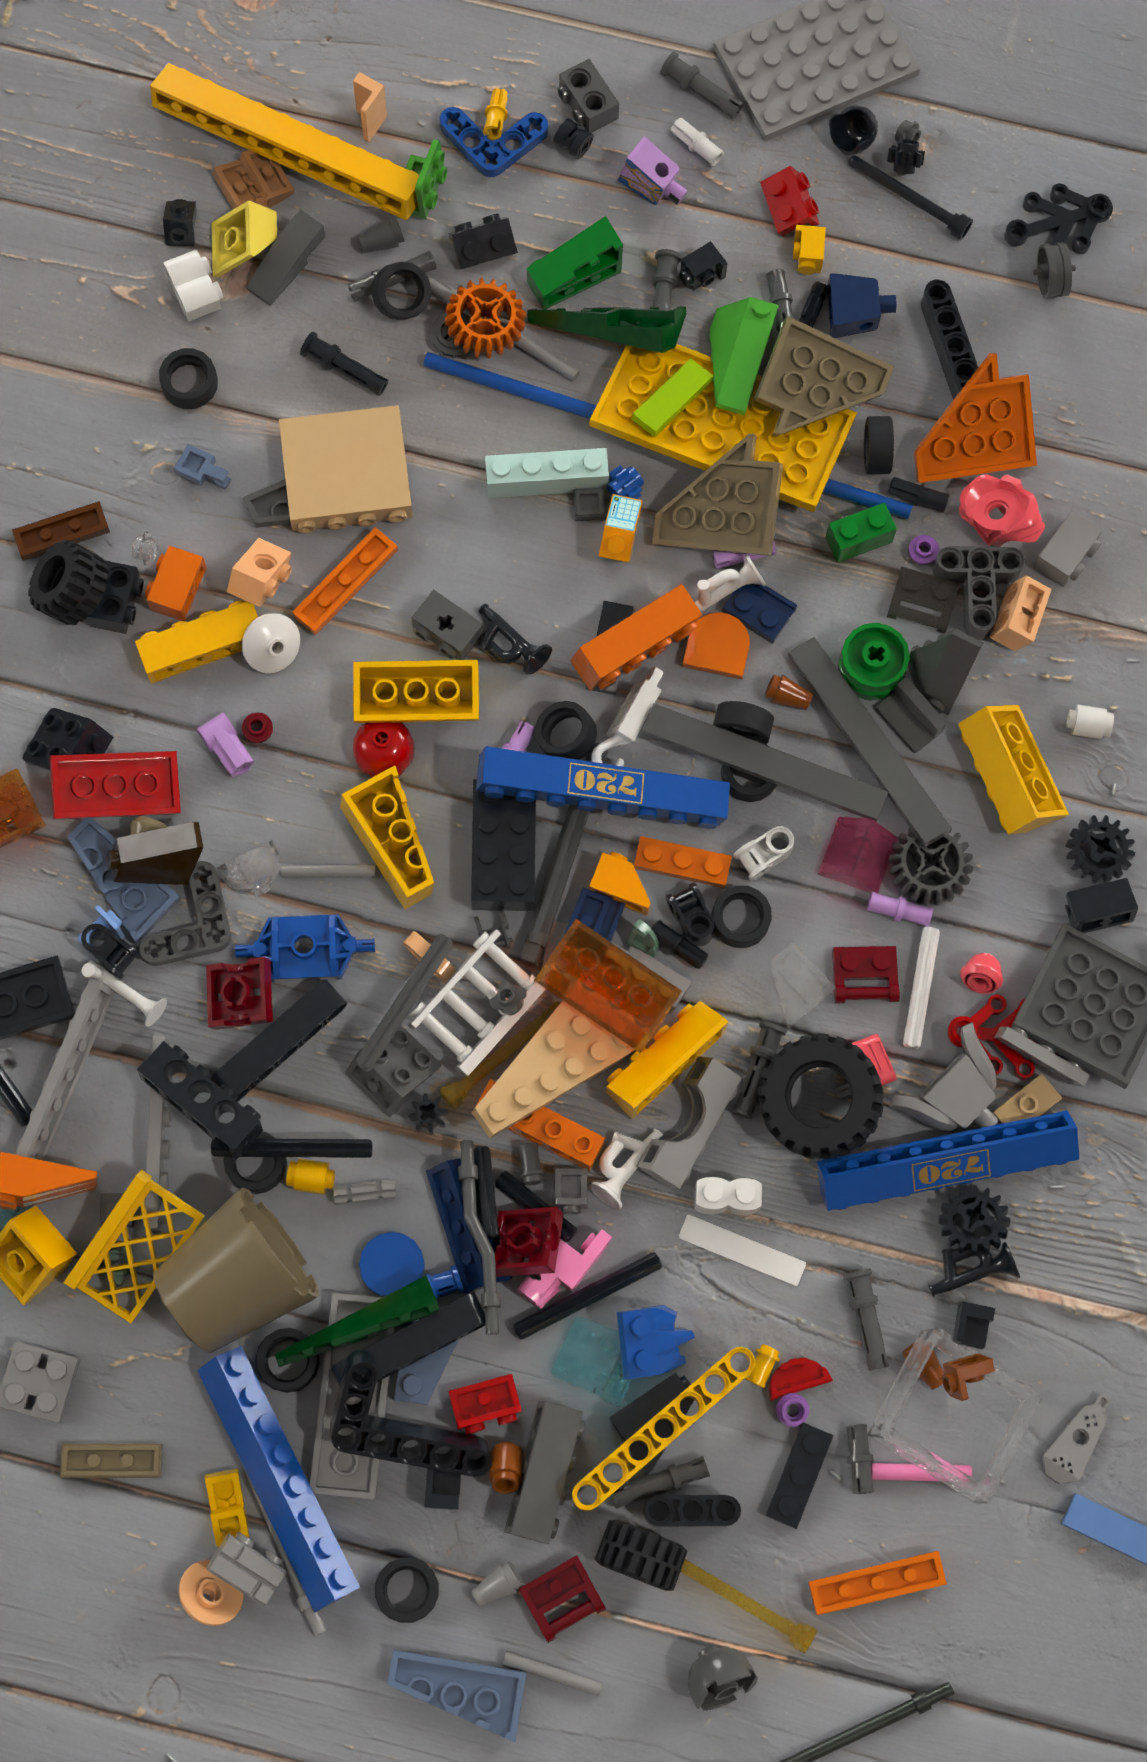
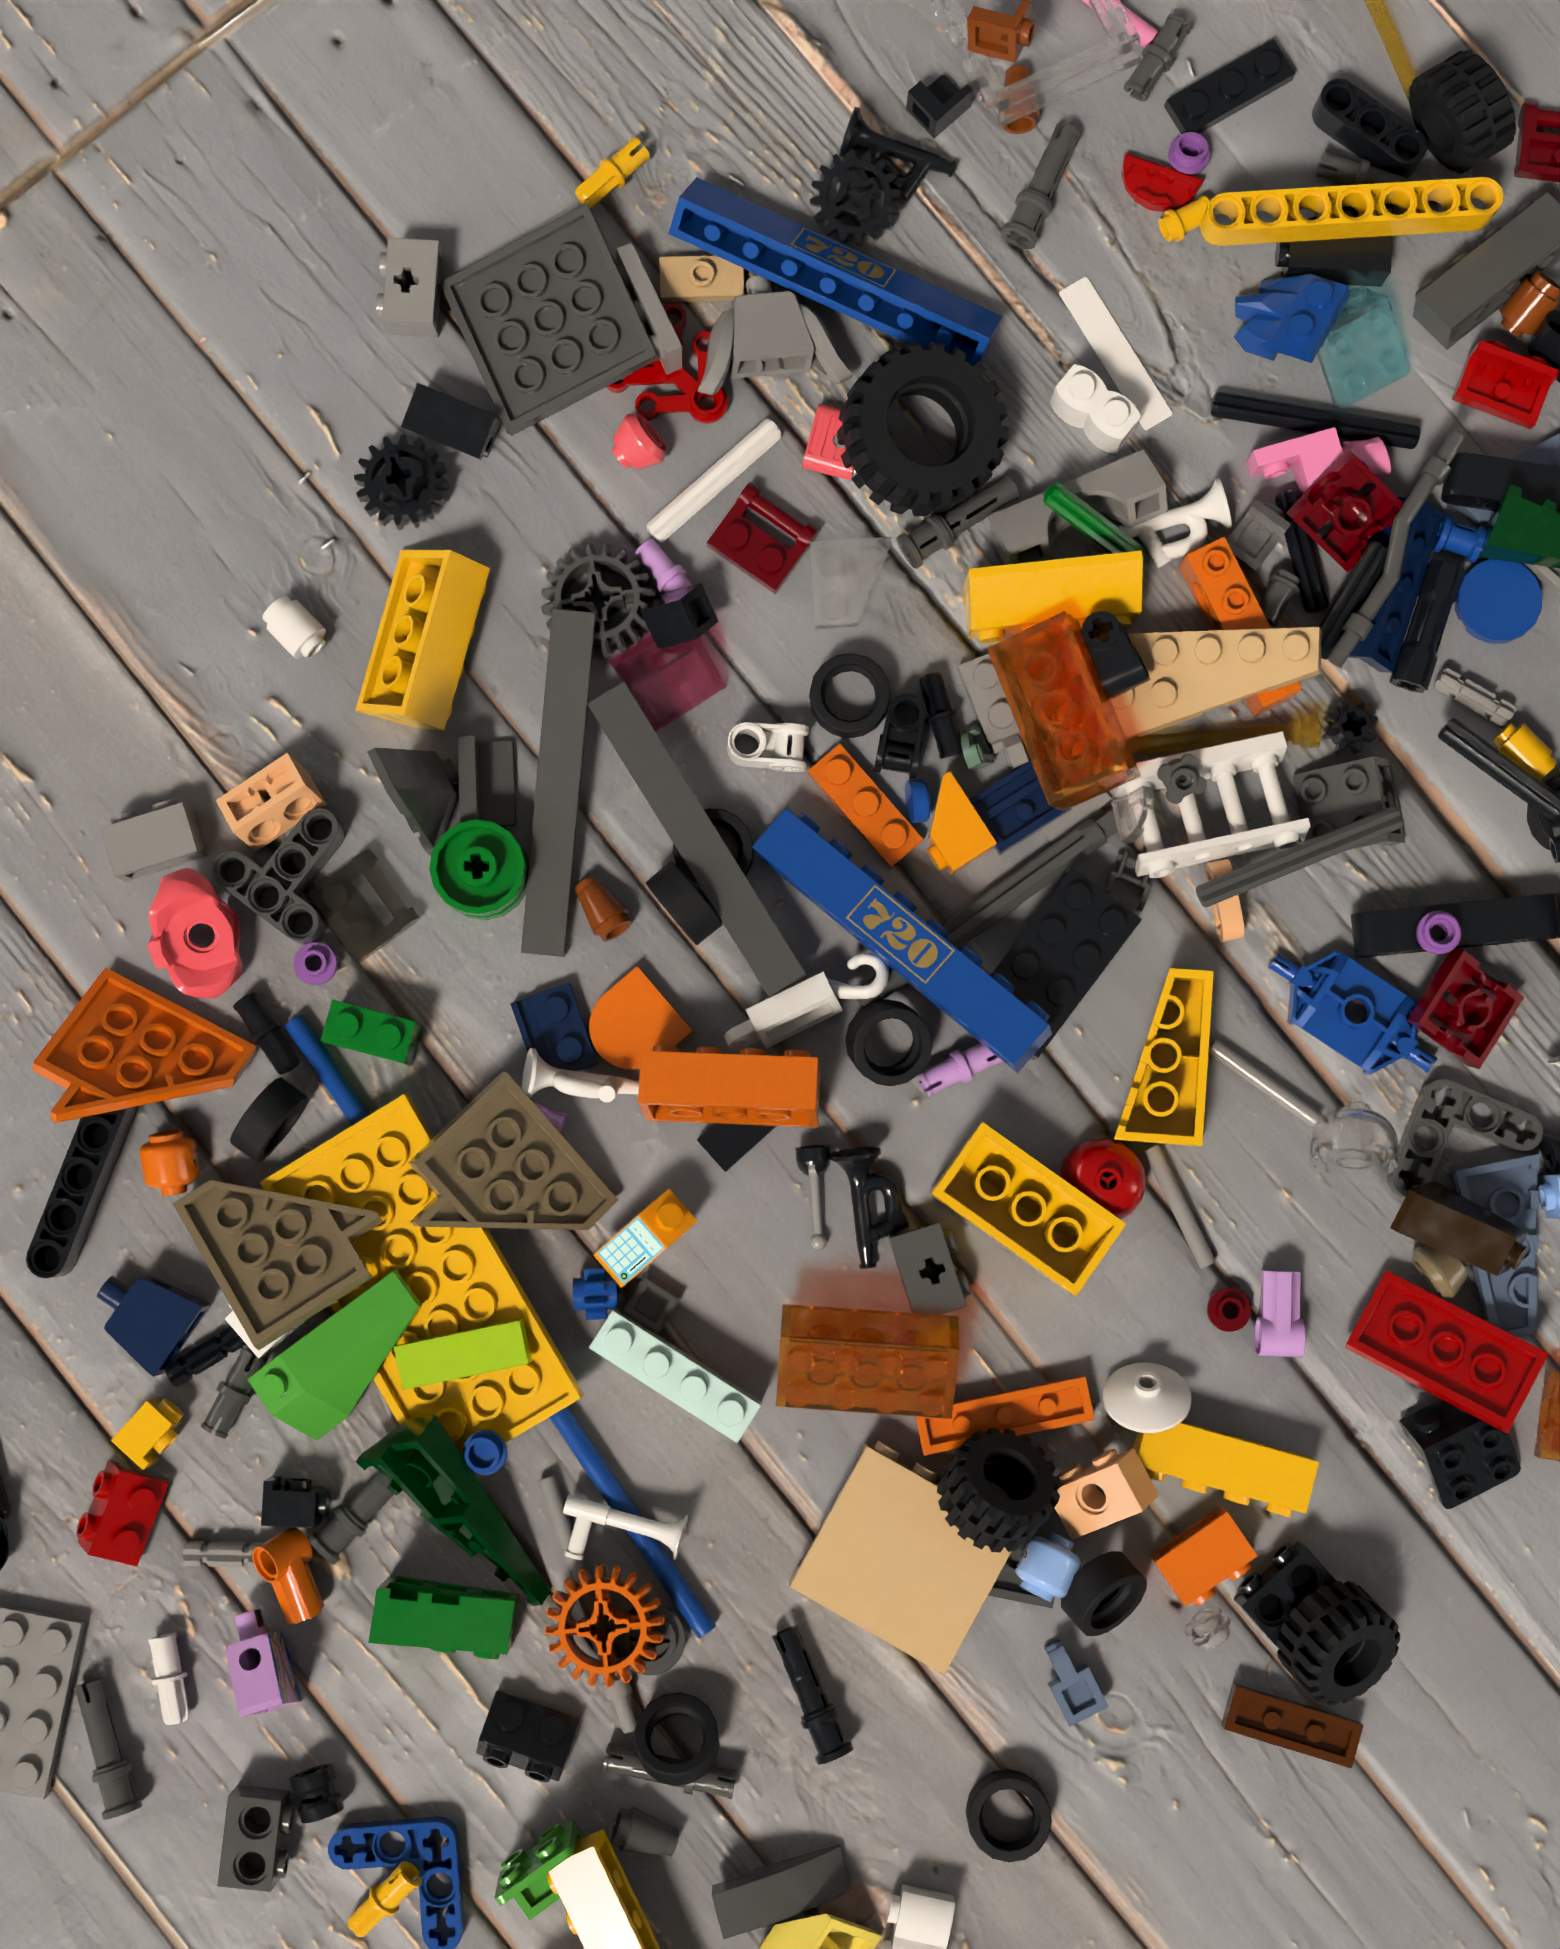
camera: 140 degrees left, 10 degrees up
none -> orange head [139,1130,200,1196]
none -> light grey axle [183,1541,264,1568]
none -> orange piece [252,1527,324,1624]
none -> blue plate [463,1430,508,1475]
none -> white piece [563,1495,688,1560]
none -> yellow axle [575,137,650,208]
none -> black panel [640,583,719,649]
none -> clear orange brick [776,1304,959,1419]
none -> hinge [795,1145,830,1250]
none -> blue tile [905,779,930,823]
none -> black tyre [937,1427,1060,1553]
none -> light blue head [1015,1531,1081,1603]
none -> green axle [1043,482,1145,560]
none -> black tyre [1061,1551,1147,1636]
none -> black piece [1081,611,1151,699]
none -> clear tile [1111,786,1154,843]
none -> light grey bar [1143,1144,1216,1269]
none -> black axle [1389,559,1465,693]
none -> medium lavender plate [1416,911,1461,955]

